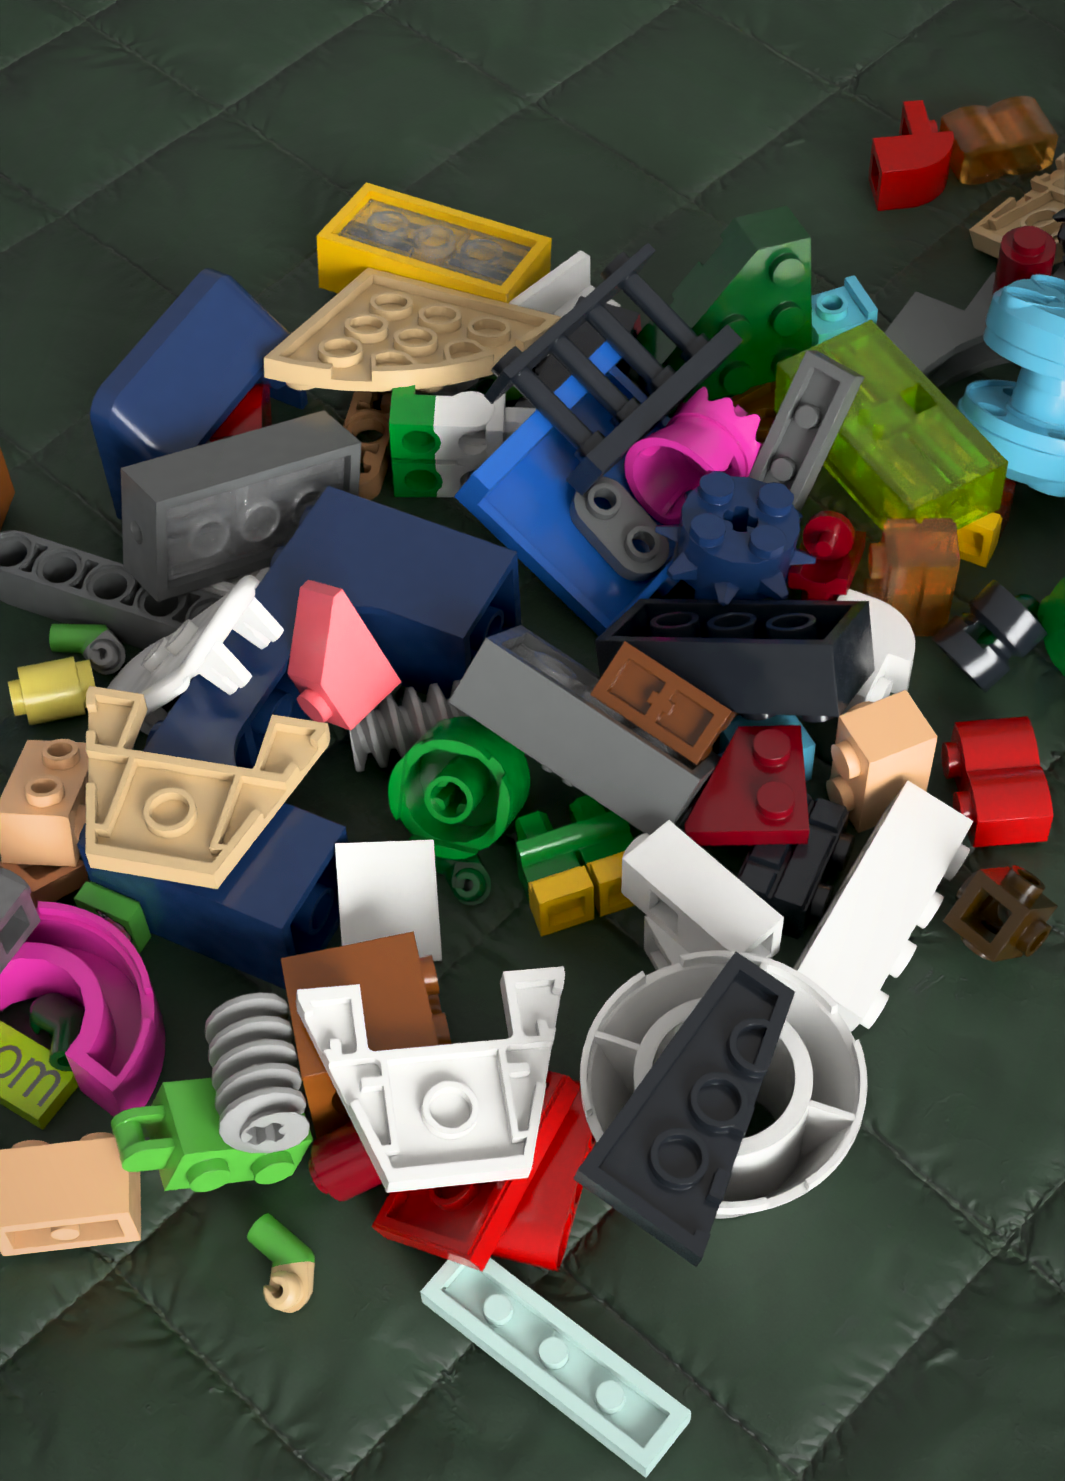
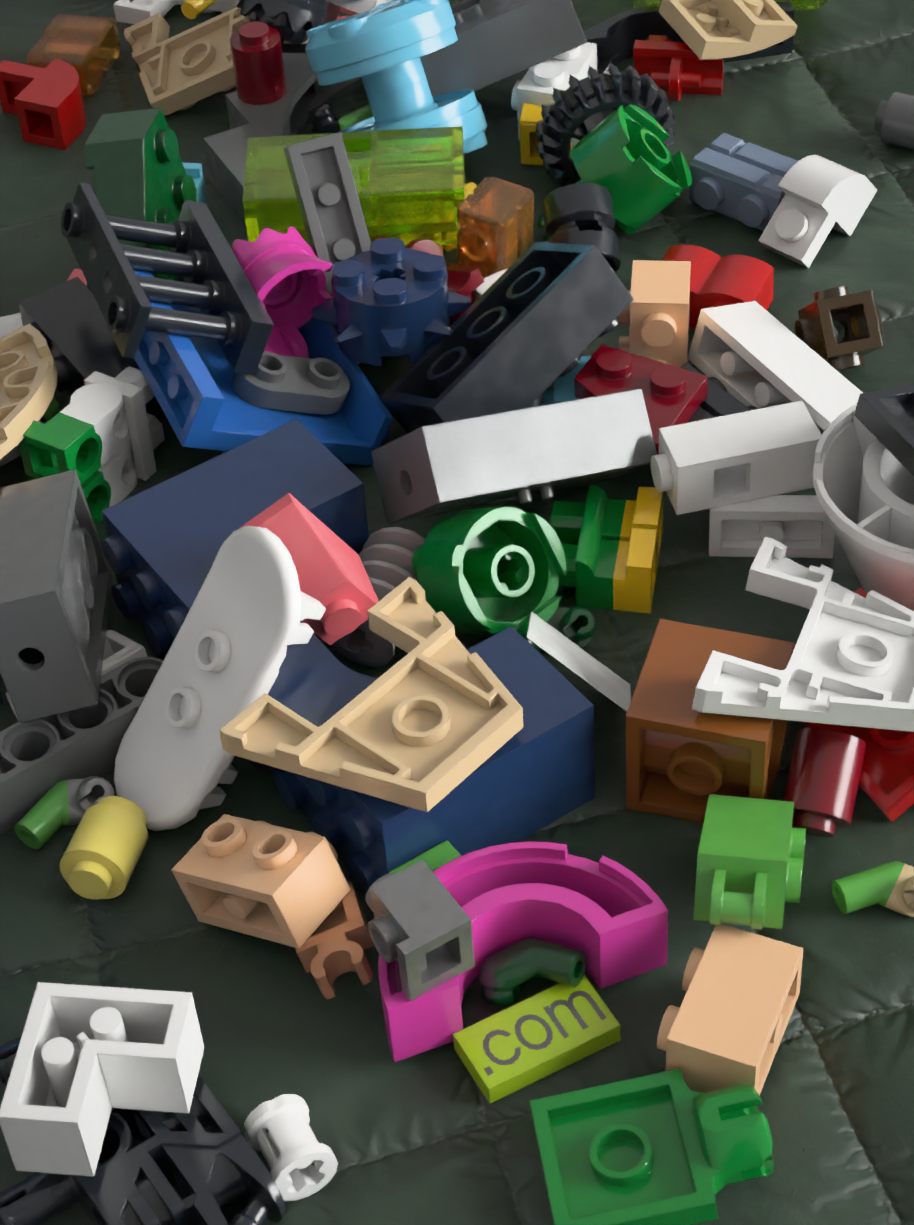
camera: 60 degrees left, 10 degrees down
light grey piece [205,992,310,1153] -> none
reddish brown hinge [590,641,737,765] -> none

